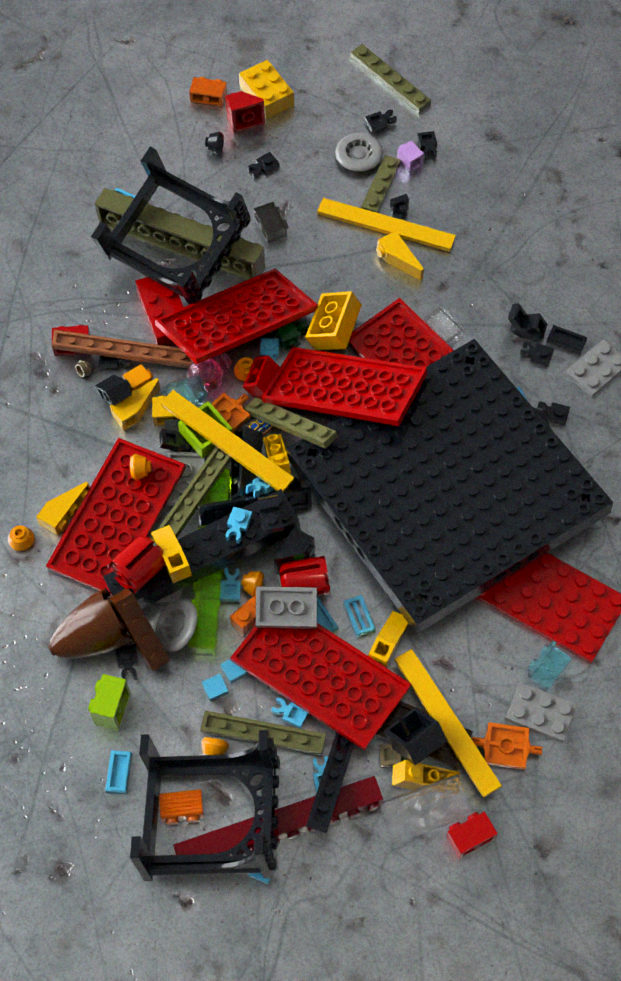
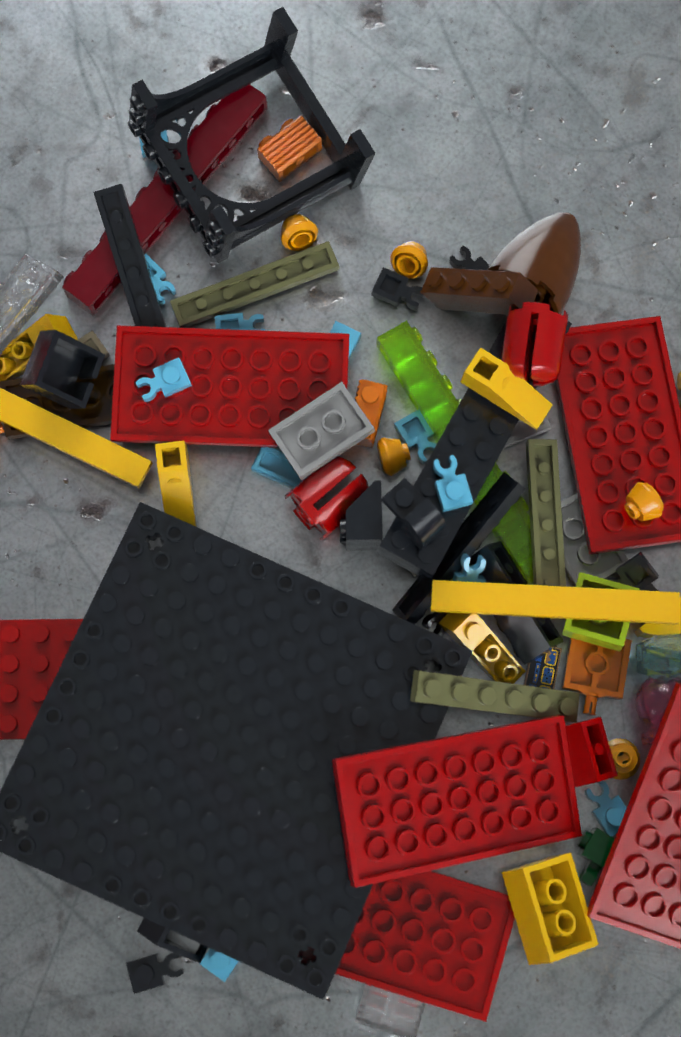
camera: 145 degrees right, 15 degrees up
lime brick [88,674,131,731] -> none
medium azure tile [105,750,132,794] -> none
light grey wheel [155,599,197,652] -> none
medium azure tile [202,674,229,701] -> none
medium azure tile [343,595,376,638] -> none
none -> medium azure plate [135,357,192,402]
none -> black plate [371,267,424,310]
none -> light orange cone [390,241,428,279]

